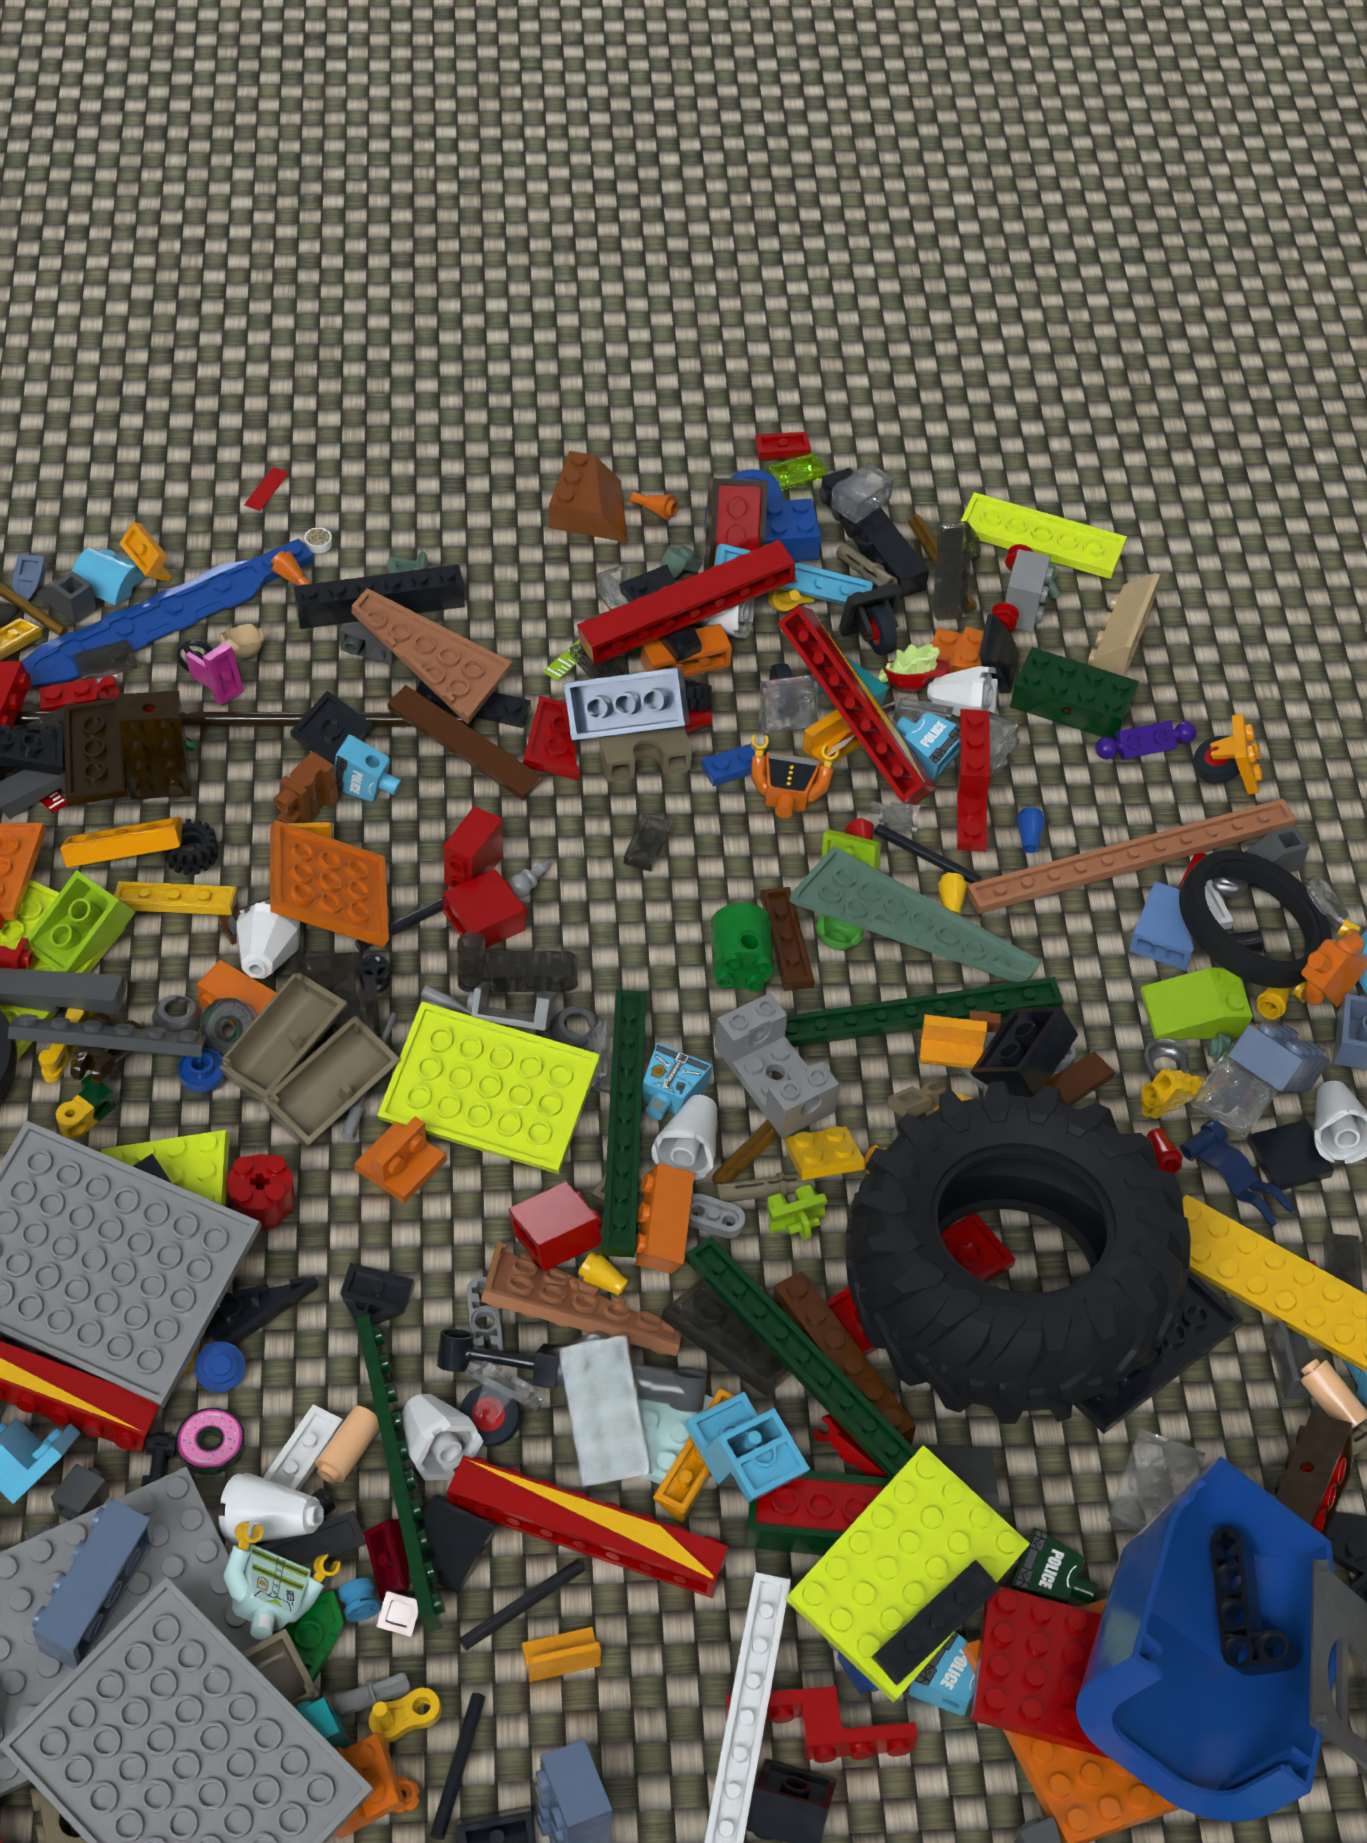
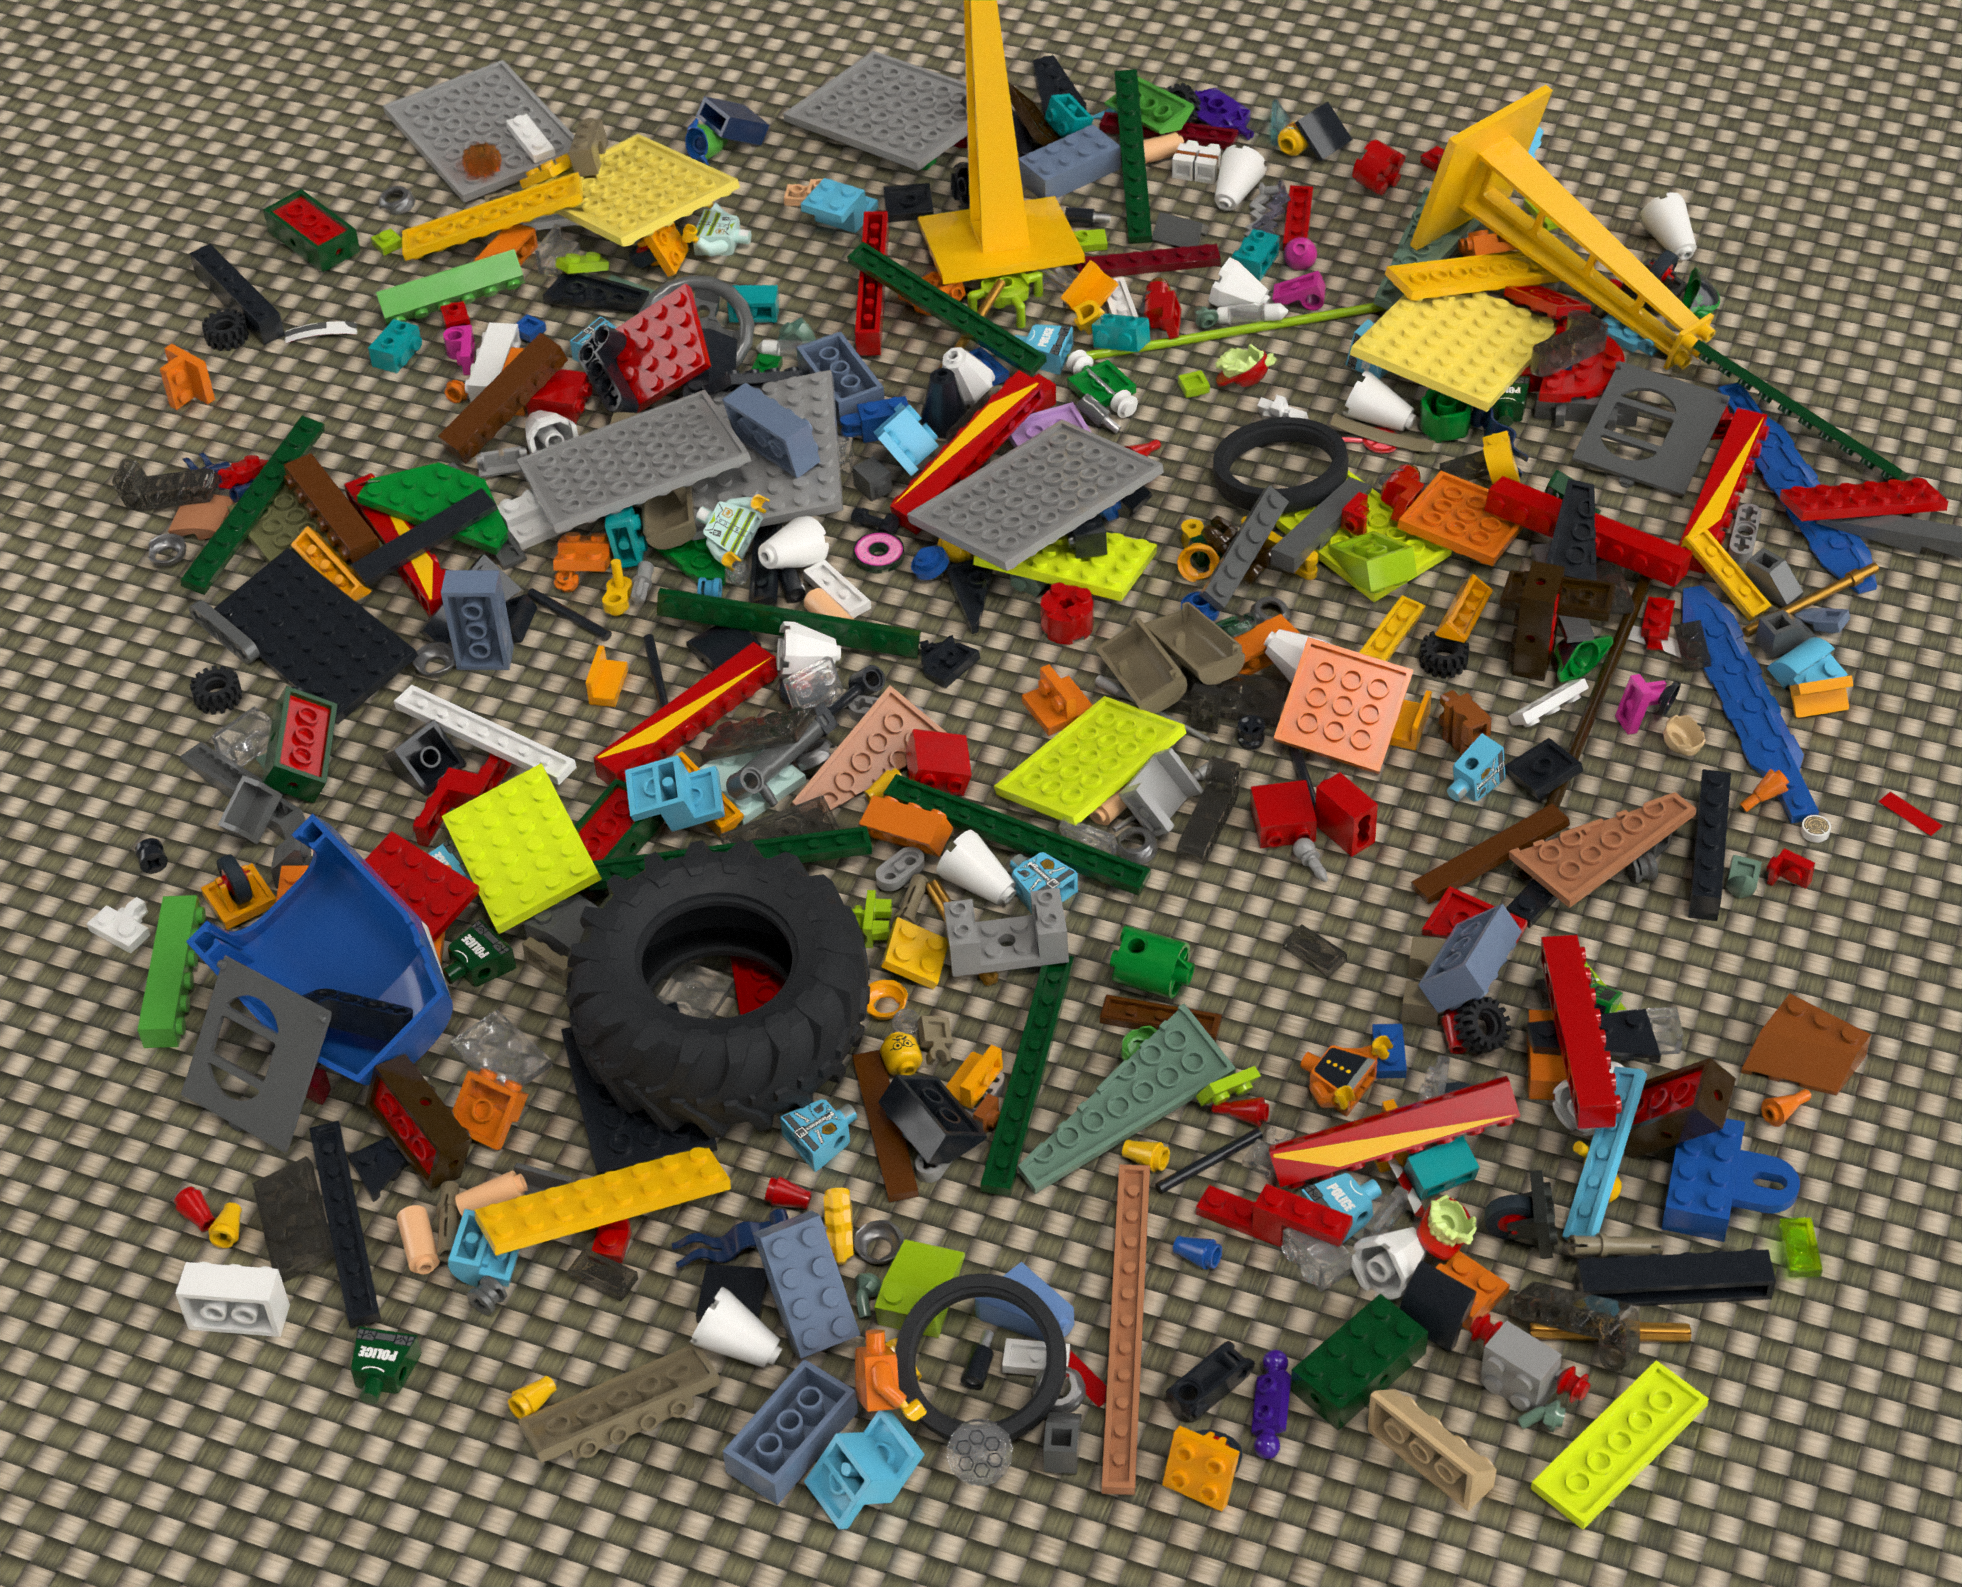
camera: 120 degrees right, 5 degrees down
red plate [755,431,811,460] -> none
clear brick [831,462,894,524] -> none
black plate [871,1559,1000,1686] -> none
none -> orange plate [452,1068,529,1150]
none -> dark tan plate [522,937,573,988]
none -> black piece [1166,1341,1255,1423]
none -> light orange piece [1177,543,1219,582]
none -> white plate [1508,678,1589,728]
none -> red bracket [1766,848,1815,888]

